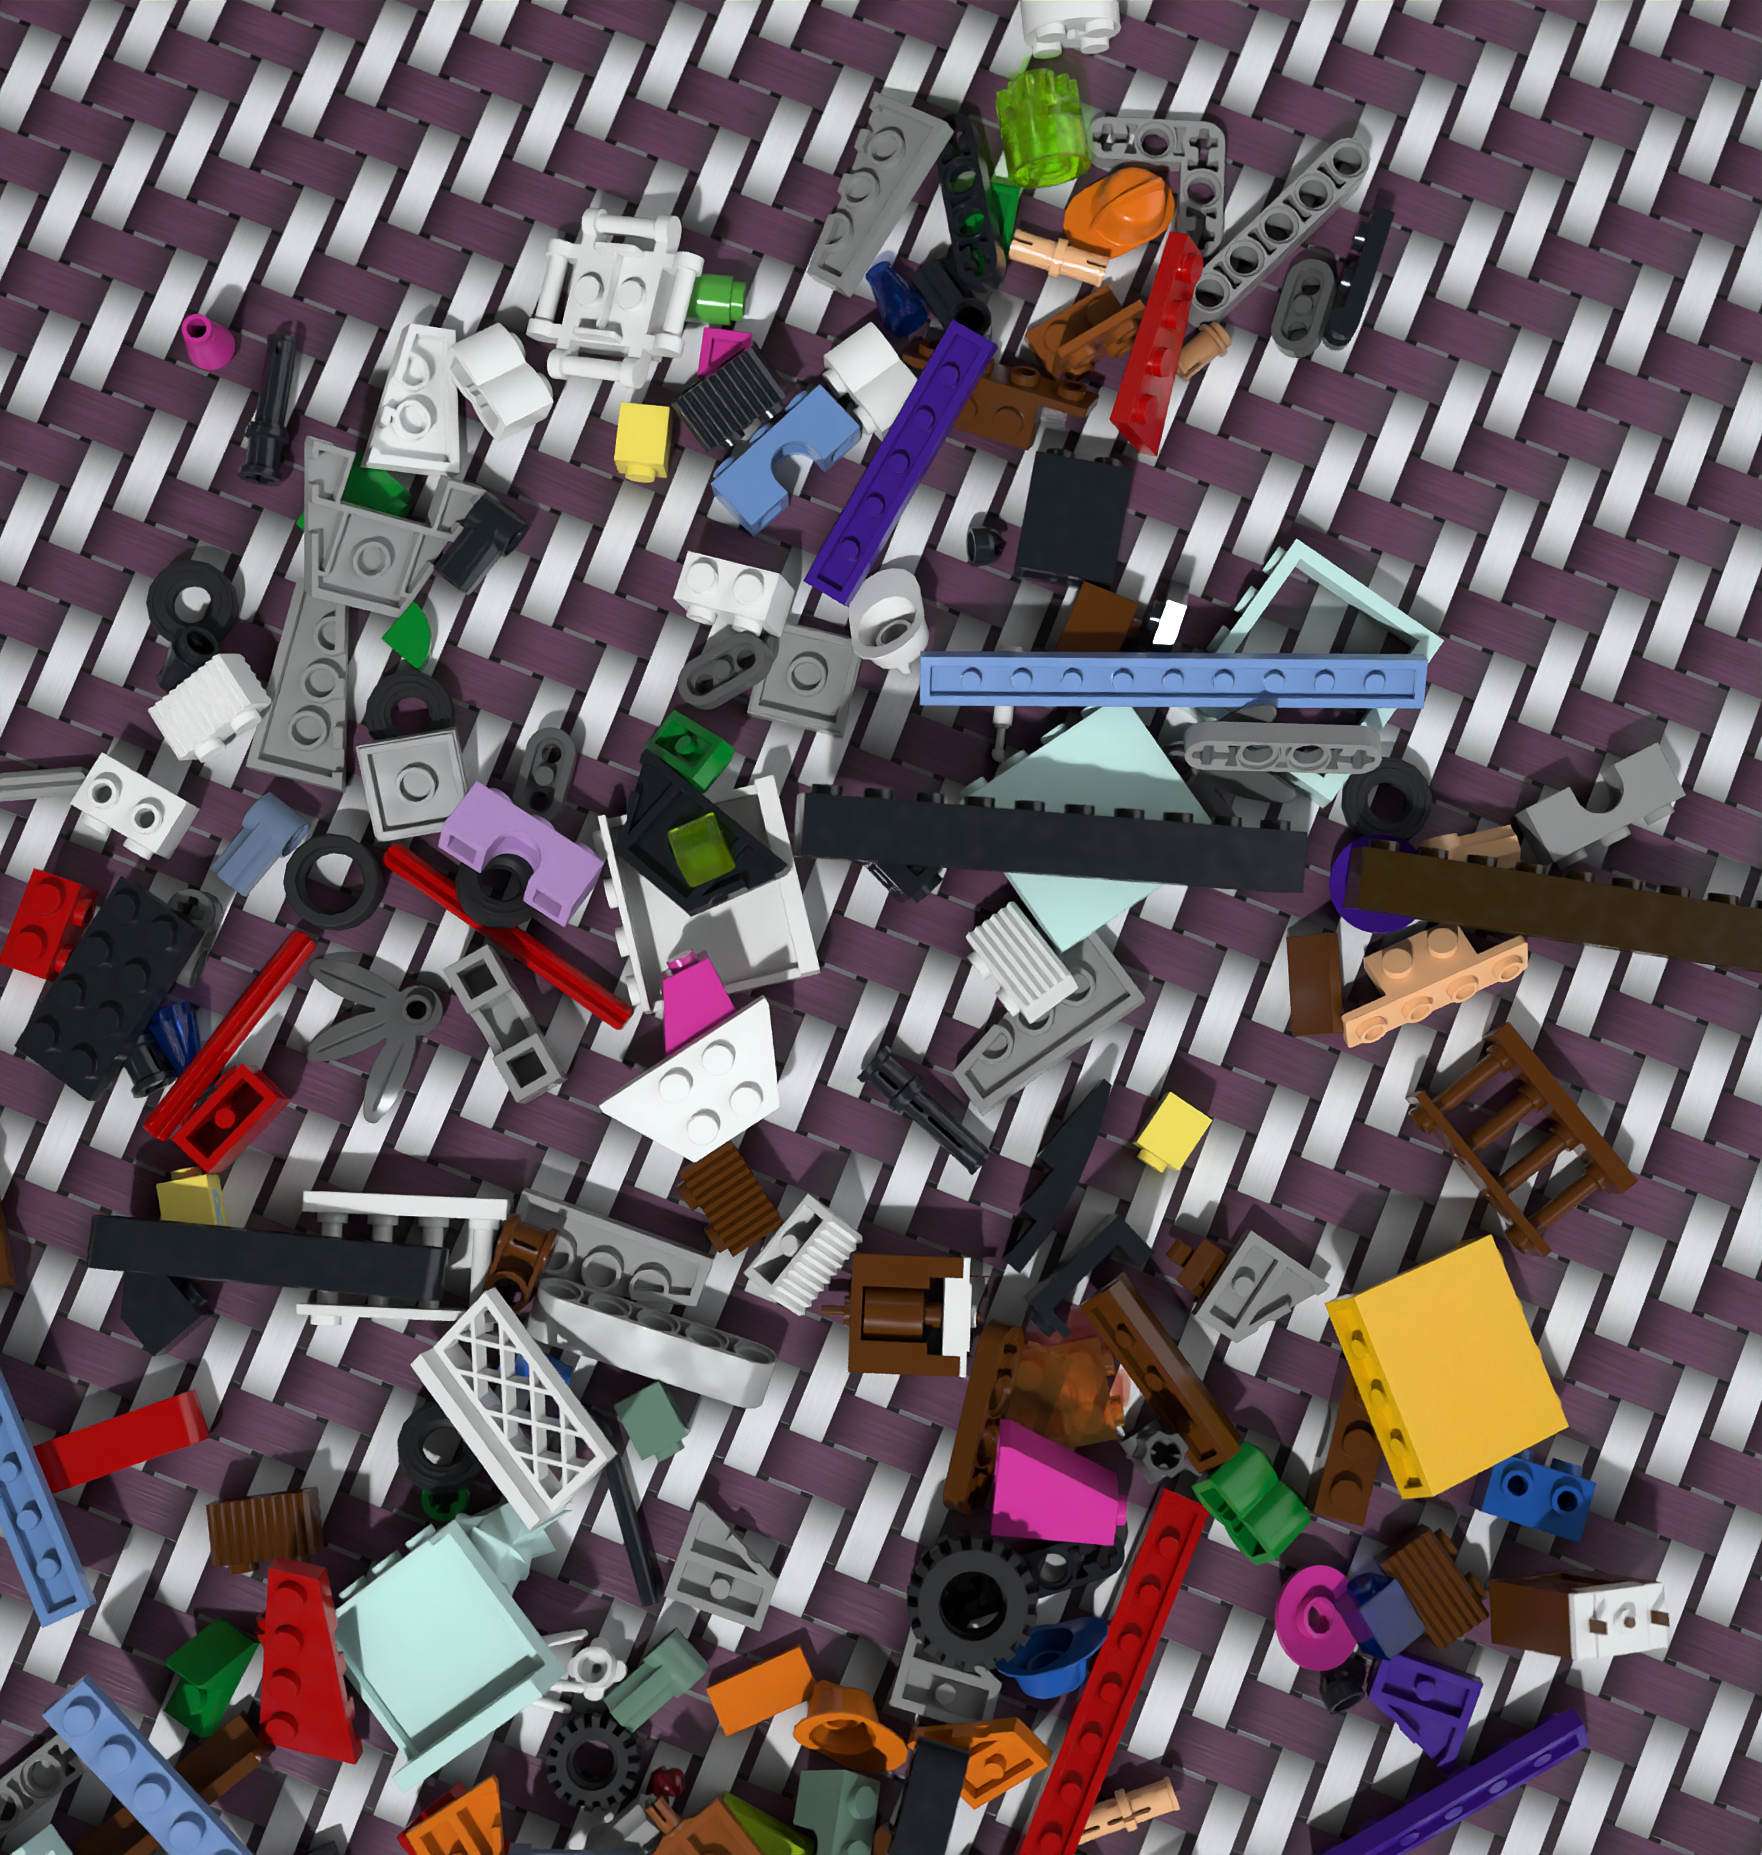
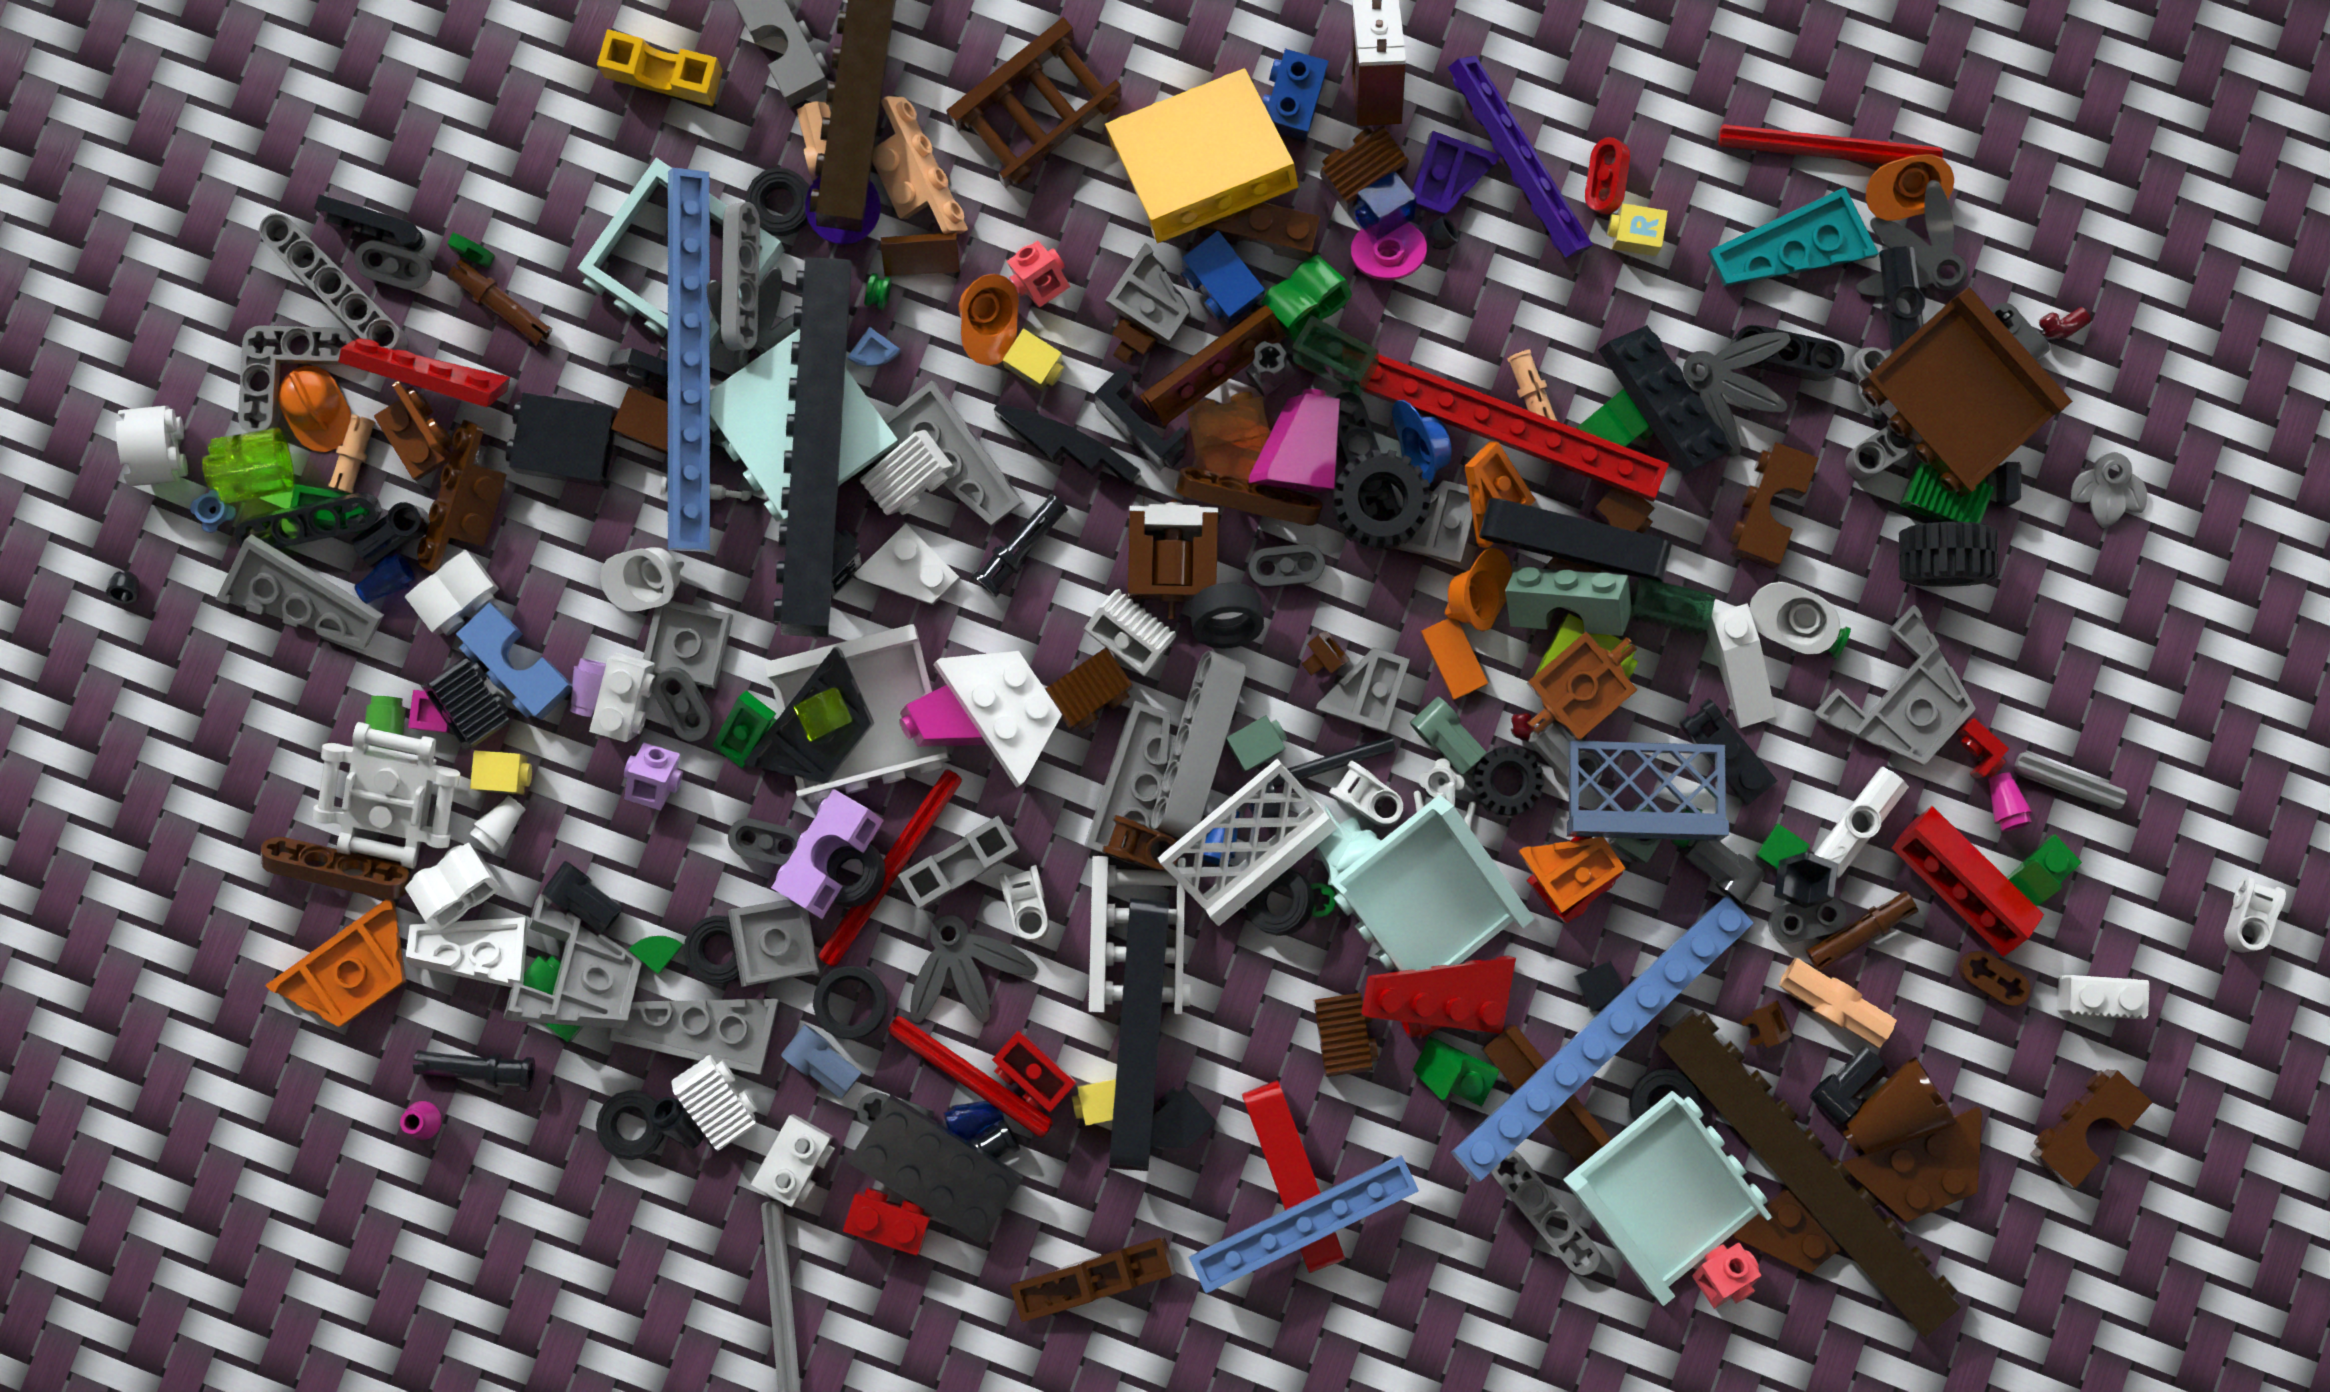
camera: 90 degrees left, 0 degrees up
dark purple plate [803,319,998,607] -> none
black hinge [966,526,1003,566] -> none
medium nougat pin [1176,321,1232,382] -> none
none -> medium blue plate [190,488,236,533]
none -> reddish brown beam [261,837,409,900]
none -> orange wing [266,899,406,1027]
none -> green tile [447,232,495,268]
none -> reddish brown pin [447,259,552,347]
none -> white cone [470,795,526,853]
none -> lavender cone [570,658,606,717]
none -> yellow arch [597,29,723,106]
none -> lavender brick [624,742,683,810]
none -> light blue tile [847,327,901,367]
none -> white wing [854,523,960,605]
none -> green bush [864,273,892,311]
none -> orange piece [959,273,1019,366]
none -> white piece [999,865,1049,942]
none -> coral brick [1006,240,1071,308]
none -> blue brick [1181,231,1265,325]
none -> black tyre [1190,582,1264,649]
none -> dark grey plate [1248,544,1325,588]
none -> clear green brick [1292,315,1379,396]
none -> reddish brown tile [1302,631,1350,676]
none -> white piece [1329,761,1403,827]

